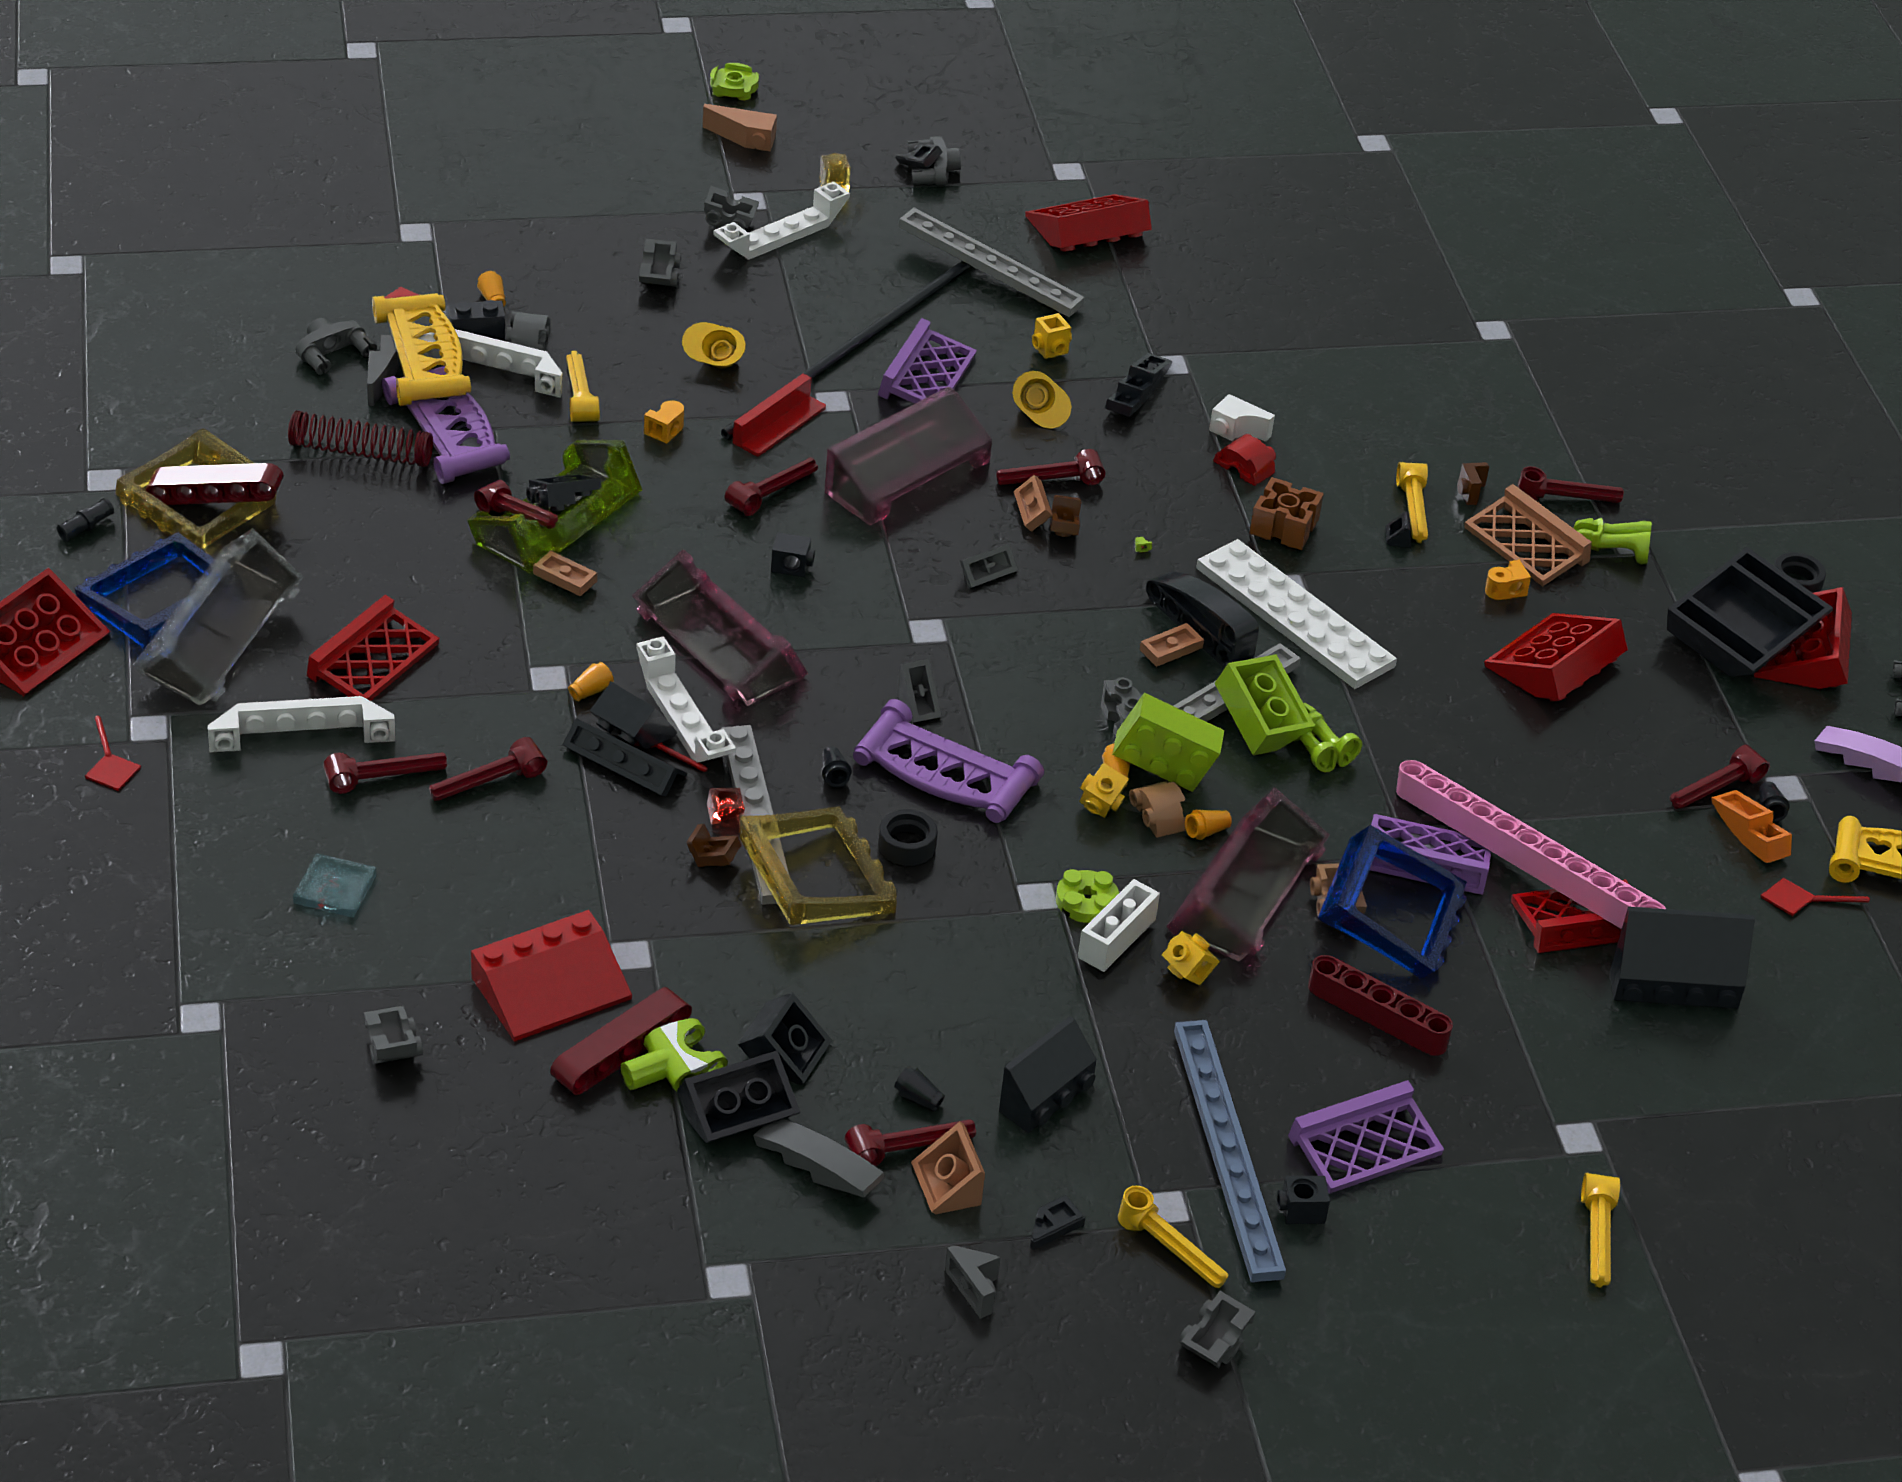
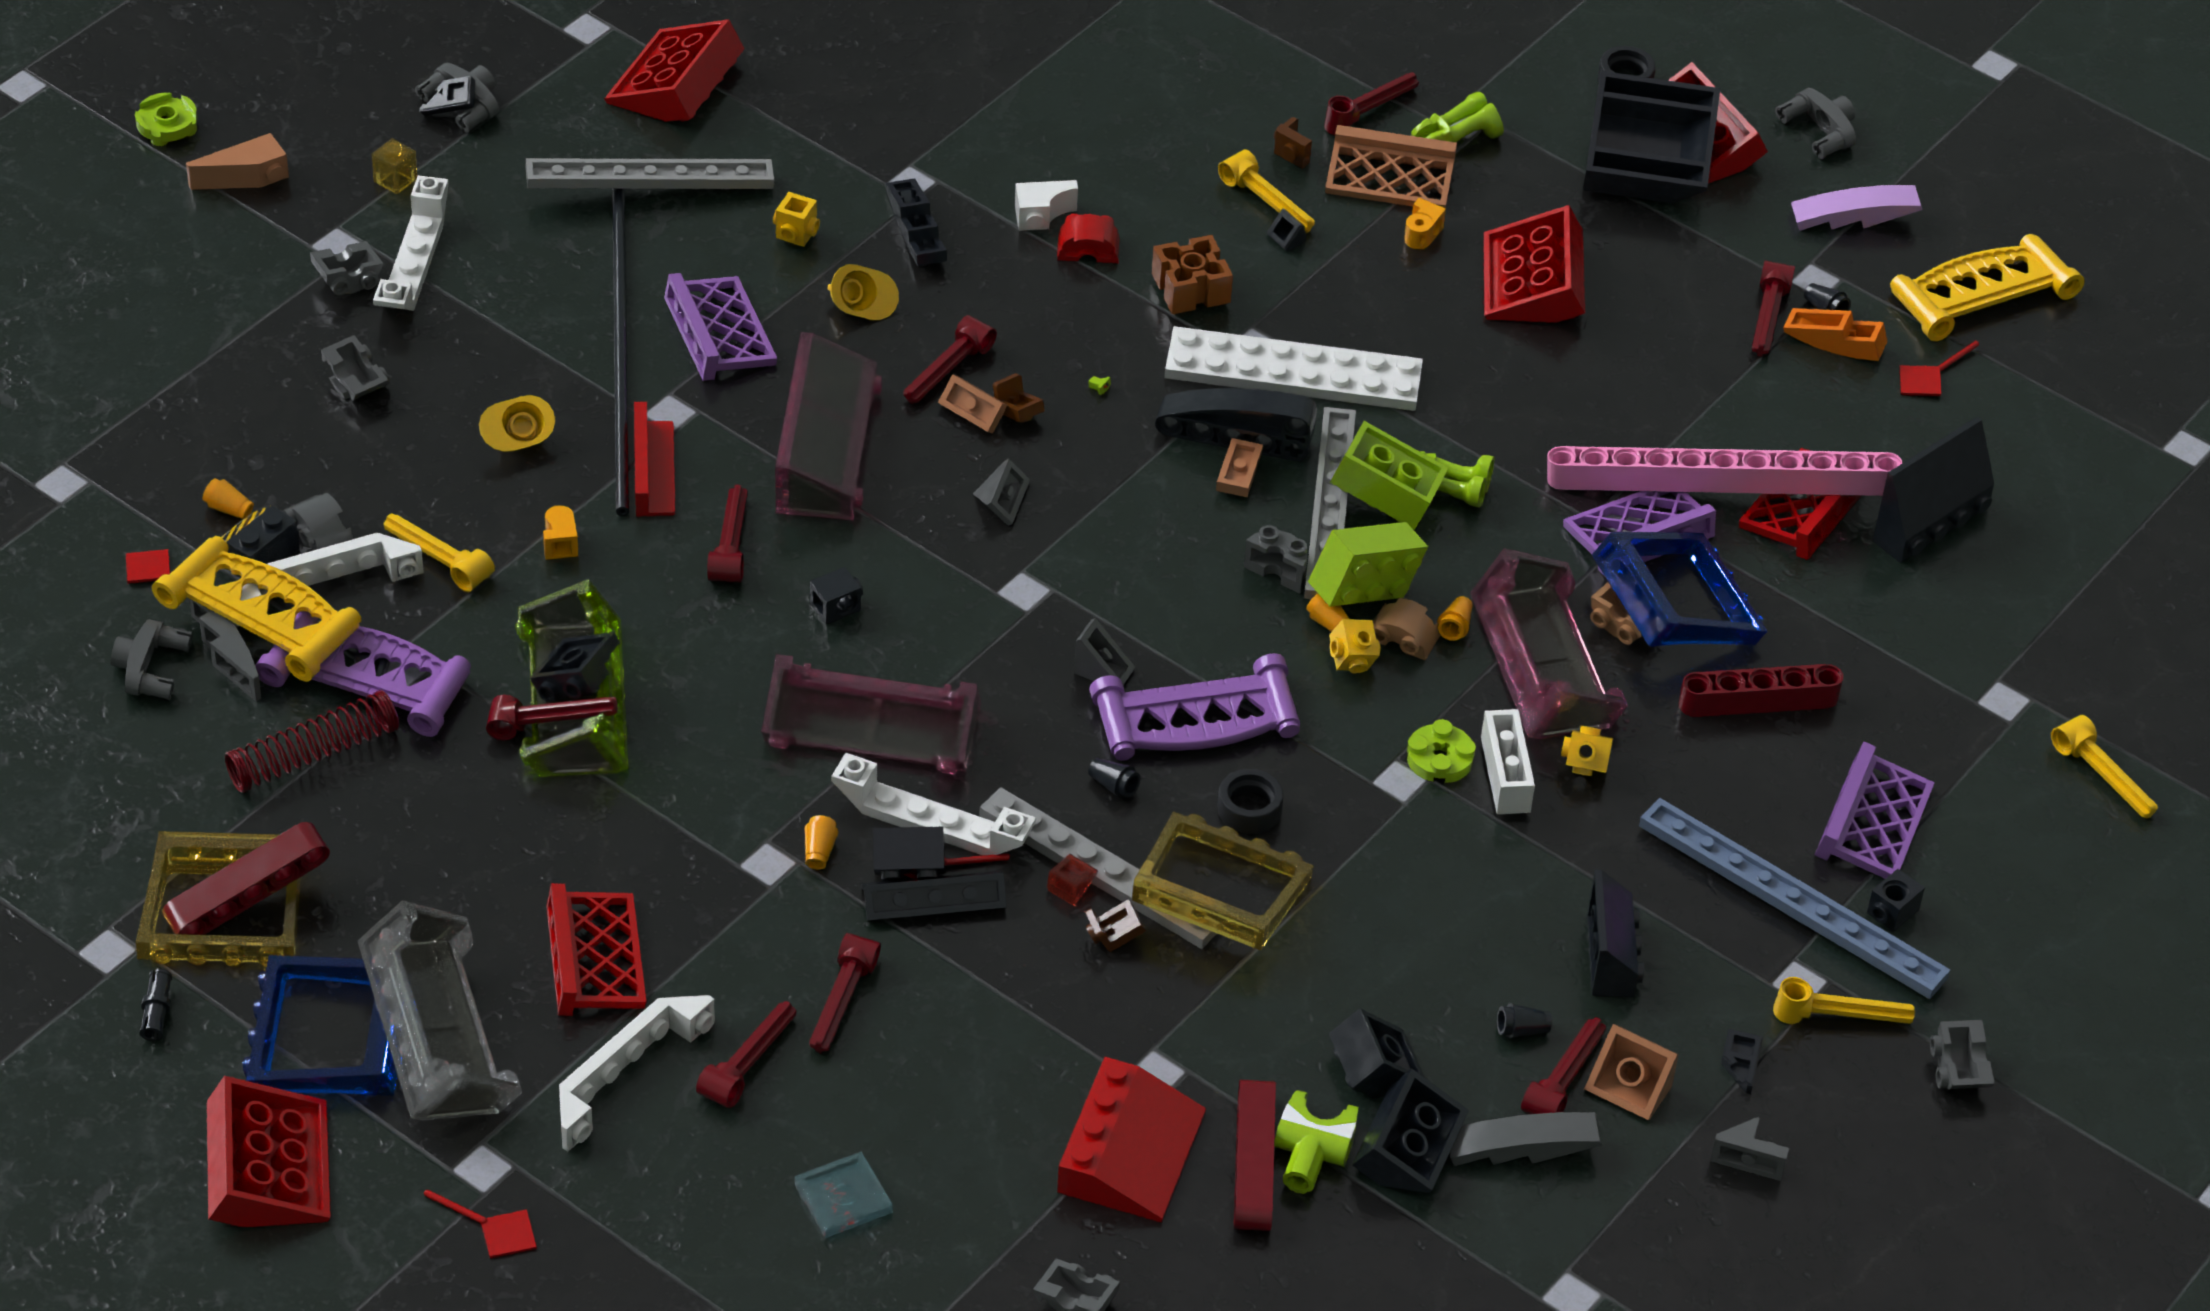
camera: 40 degrees left, 5 degrees up
nougat plate [533,551,598,596] -> none

